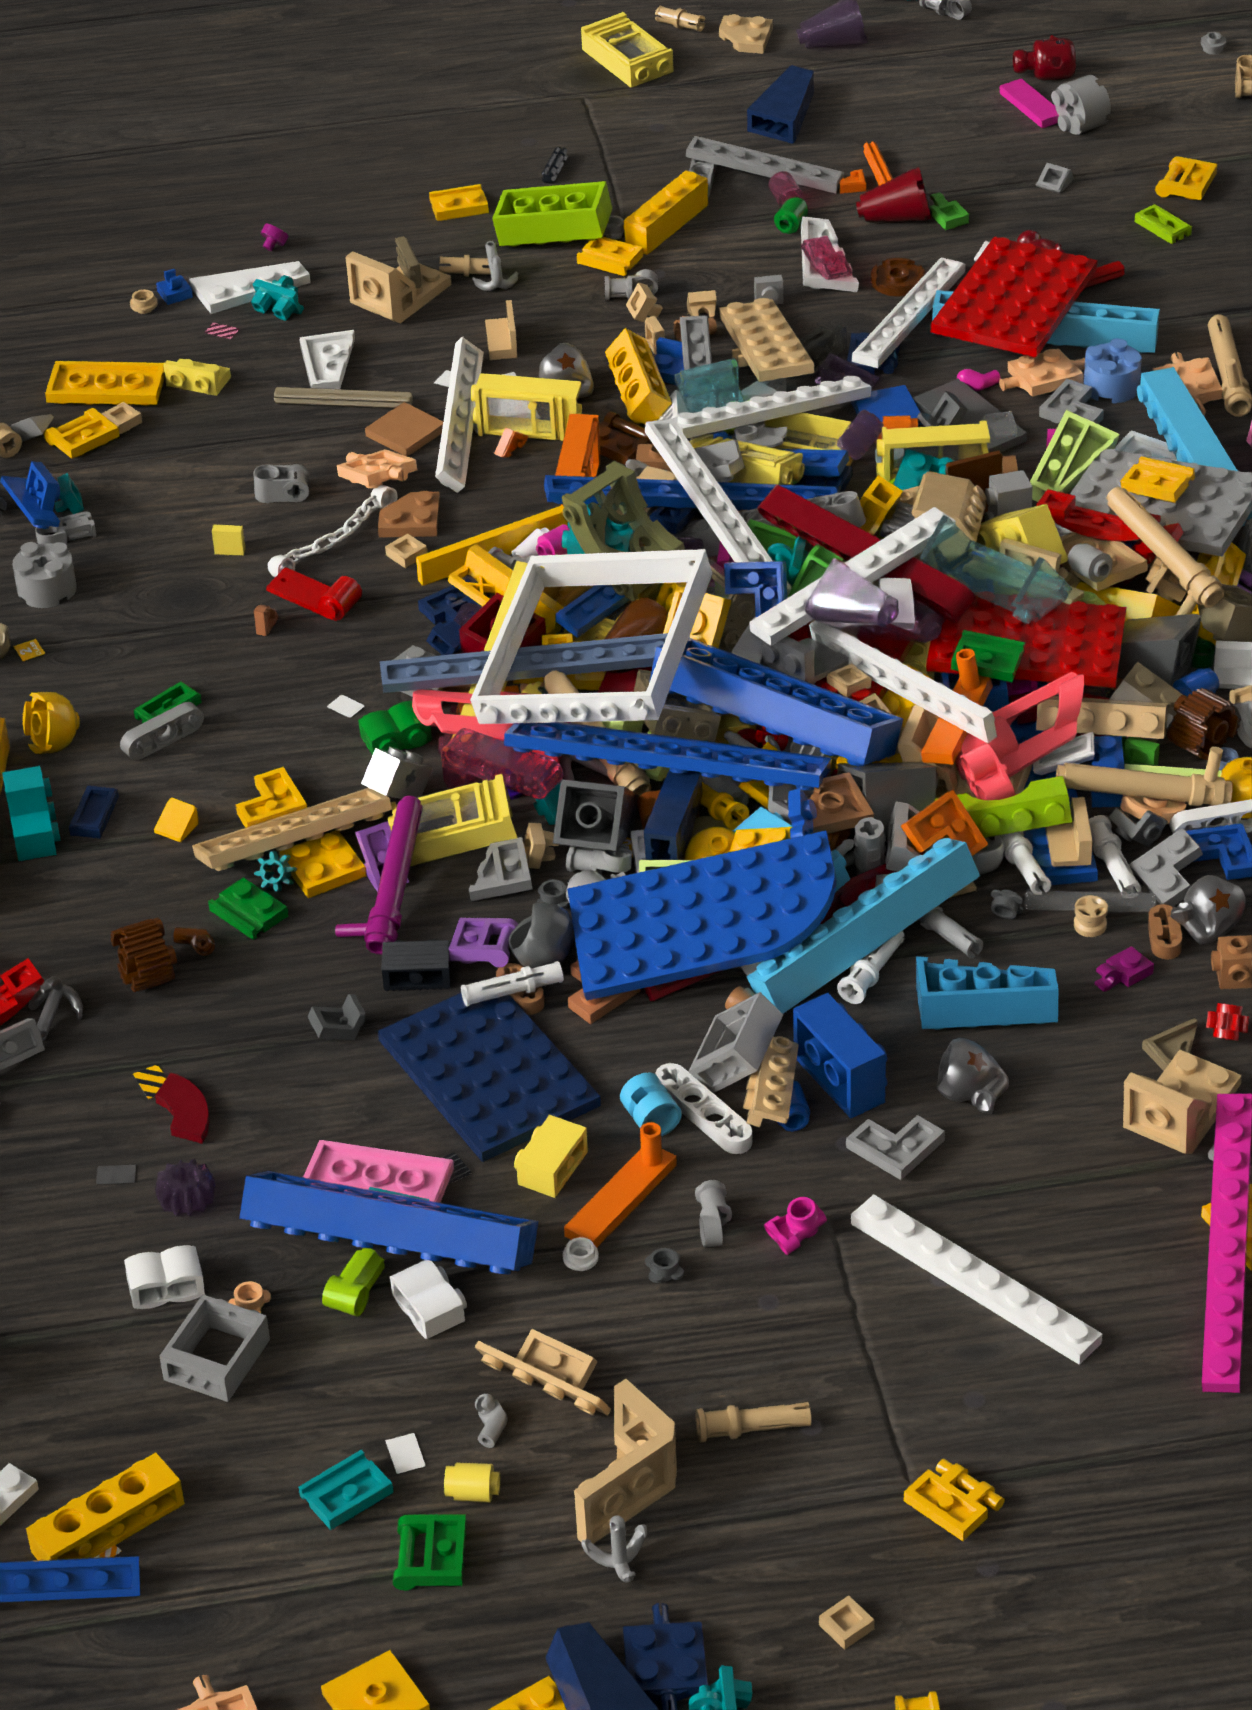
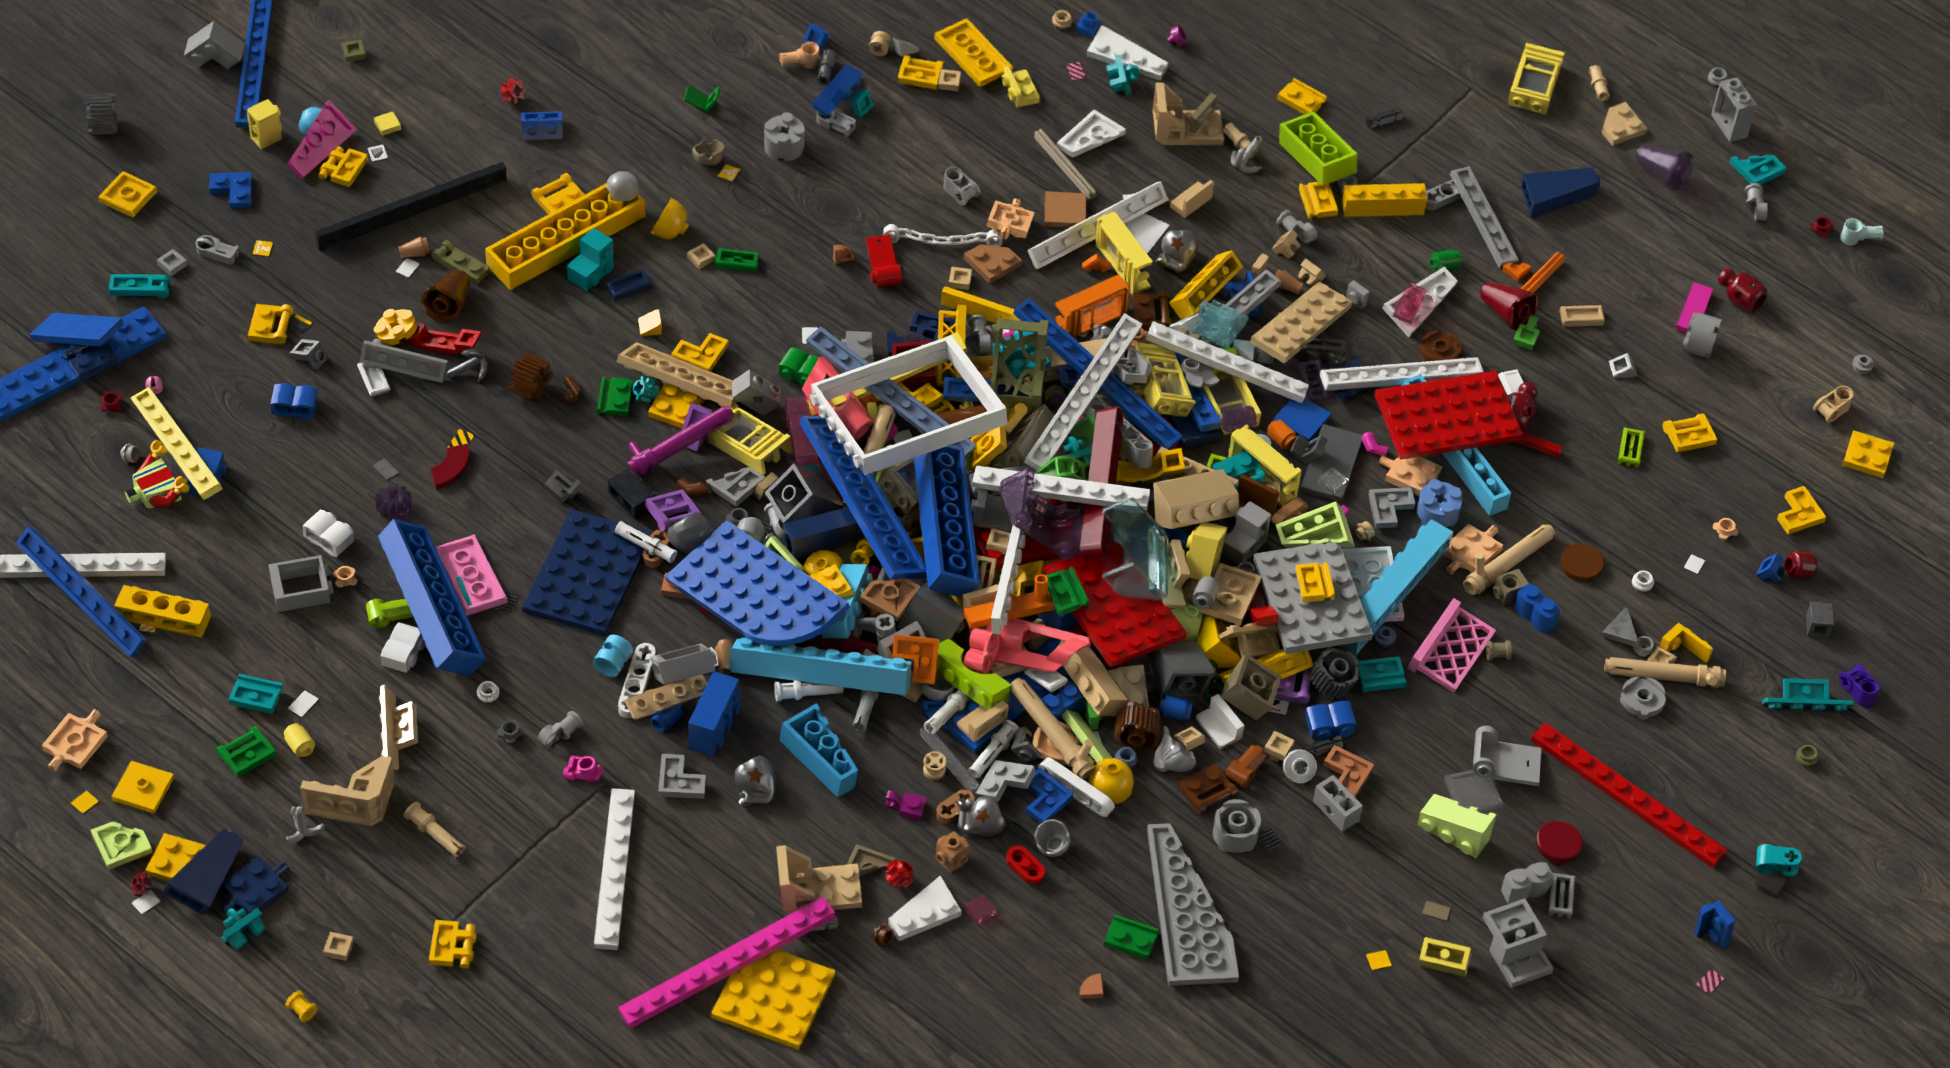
camera: 45 degrees right, 10 degrees up
light grey beam [120,702,204,760] -> none
light yellow tile [212,525,246,556] -> none
light grey arm [475,1394,508,1448] -> none
light yellow brick [514,1115,588,1198] -> none
orange piece [564,1122,677,1247] -> none
blue brick [724,561,788,617] -> none
clear pink brick [768,171,804,208] -> none
blue plate [788,788,817,838] -> none
white slope [879,578,915,629] -> none
dark grey plate [991,890,1024,919] -> none
red slope [1036,489,1161,541] -> none
tan cylinder [1106,487,1225,615] -> none
none -> reddish brown arm [677,477,710,497]
none -> tan tile [687,243,716,270]
none -> blue tile [922,701,945,719]
none -> tan tile [1560,305,1605,327]

